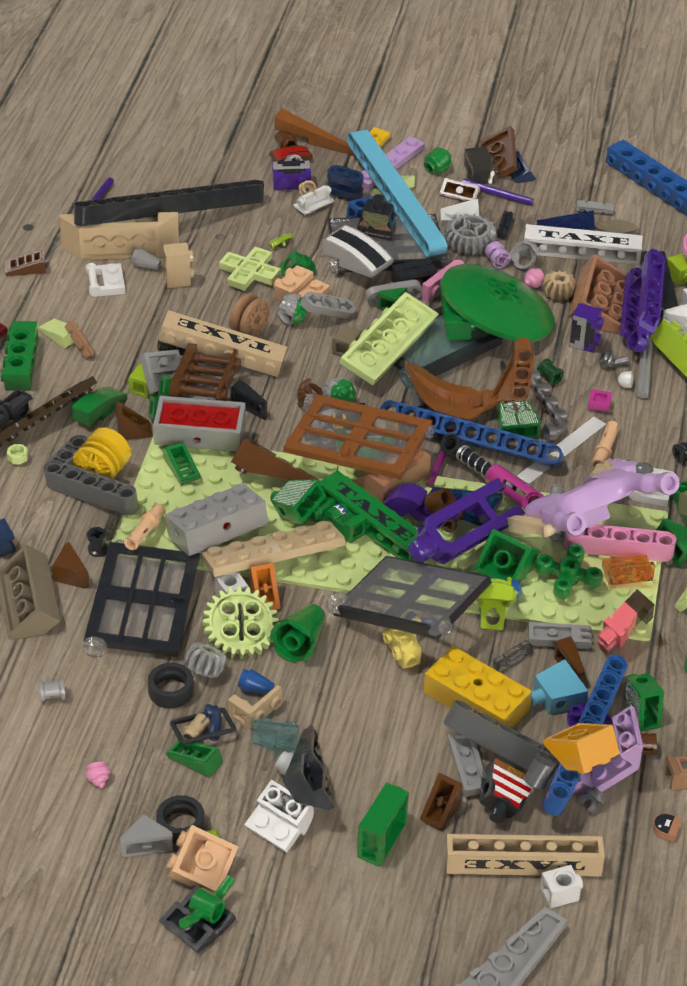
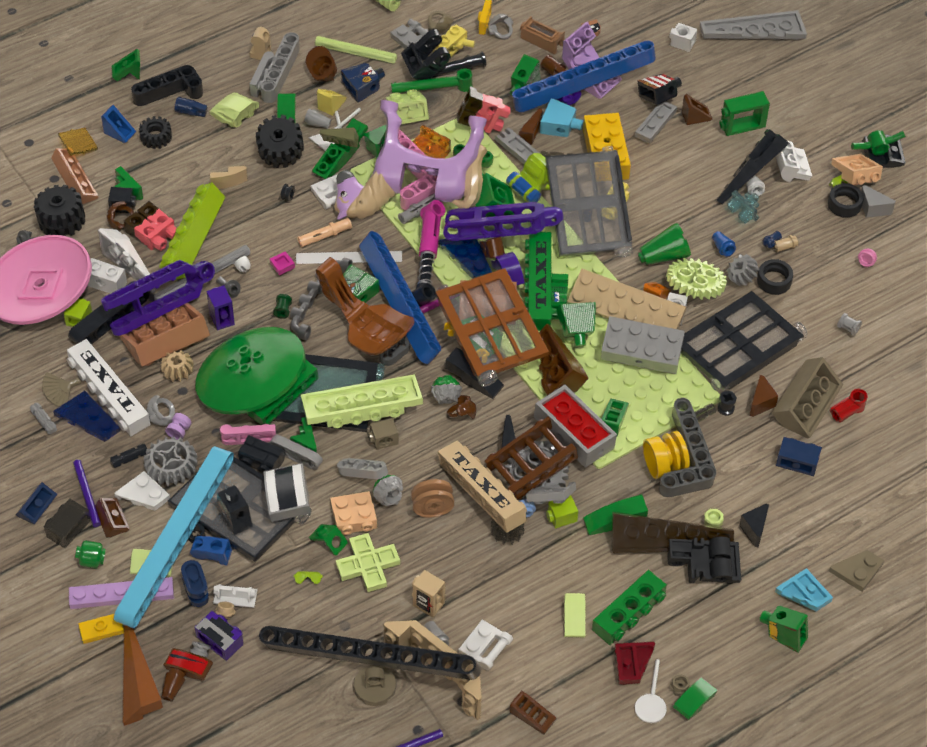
camera: 135 degrees left, 10 degrees up
medium nougat axle [65,320,95,359] -> none
reddish brown slope [115,401,152,440] -> none
light nougat pin [124,503,166,550] -> none
green slope [148,375,172,420] -> none
green slope [166,739,223,777] -> none
black piece [170,707,236,745] -> none
tan bracket [228,685,283,730] -> none
dark grey beam [443,700,560,790] -> none
tan brick [445,834,605,876] -> none
reddish brown wing [479,126,517,178] -> none
bright pink plate [524,268,545,288] -> none
light orange slope [543,723,620,774] -> none

